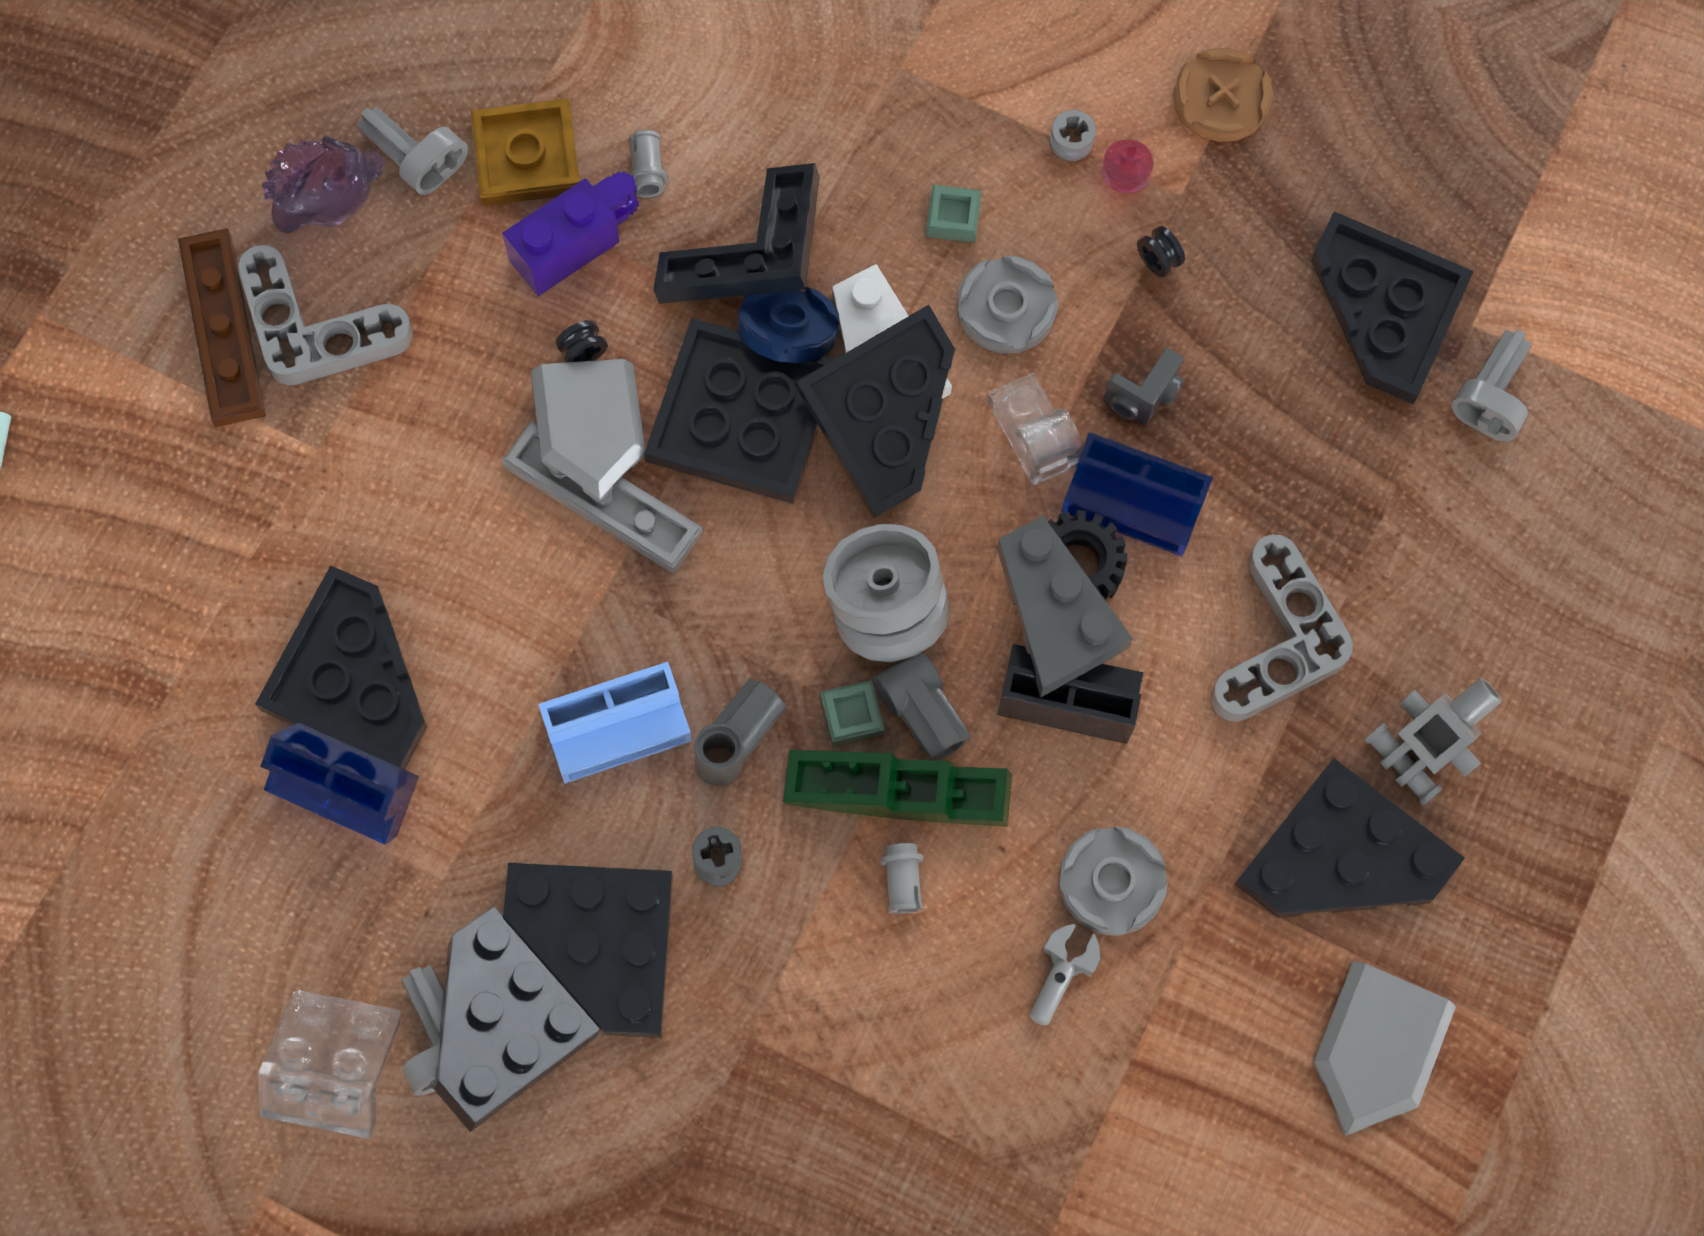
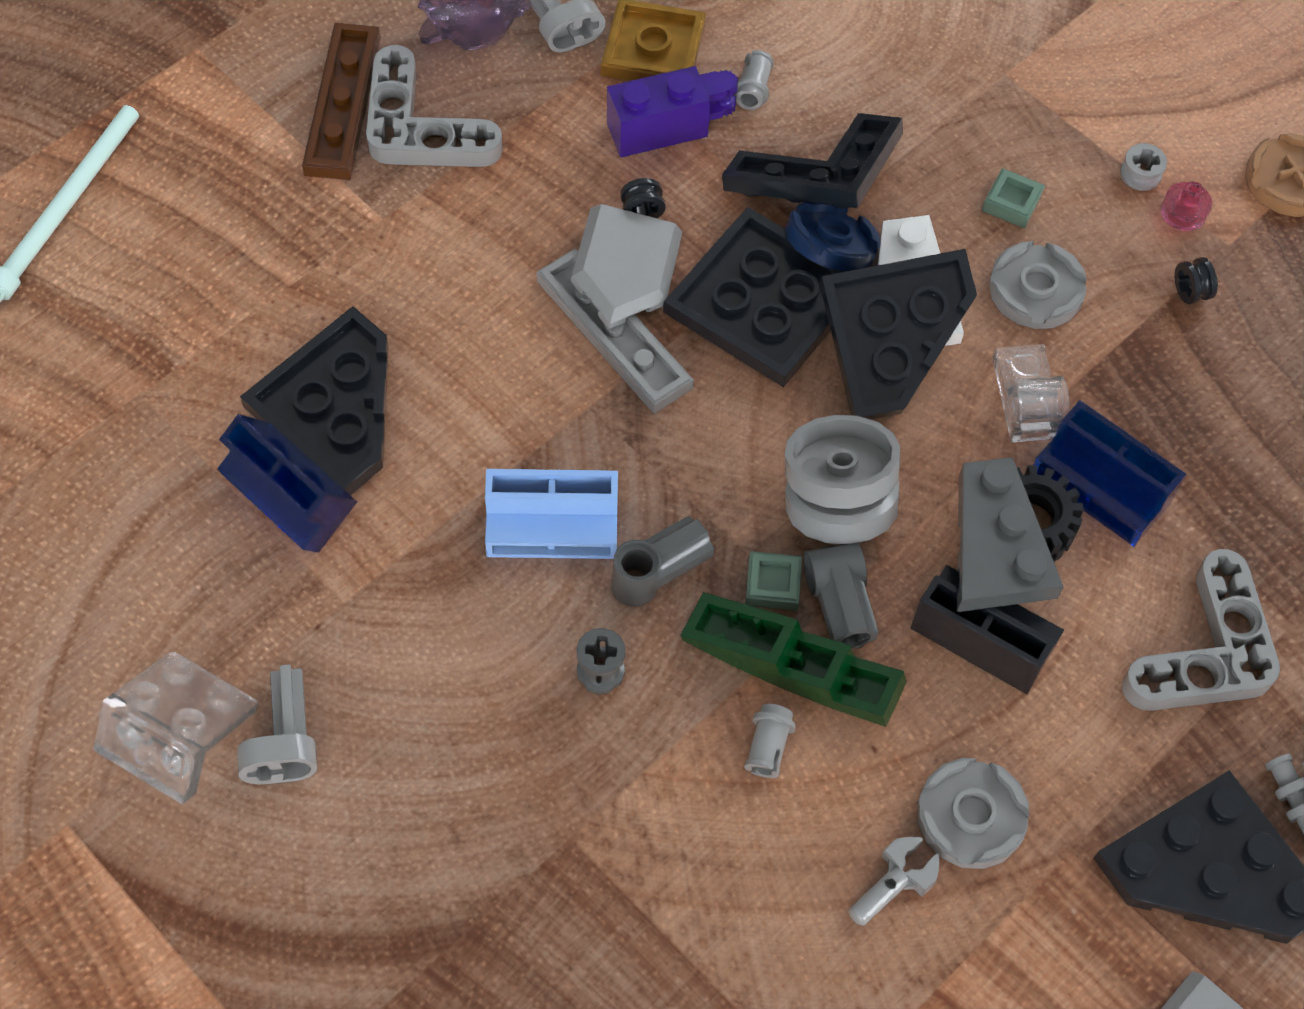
camera: 20 degrees right, 10 degrees down
plate [434,906,601,1132] -> none
black plate [503,863,673,1038] -> none
dark grey bracket [1103,347,1185,425] -> none

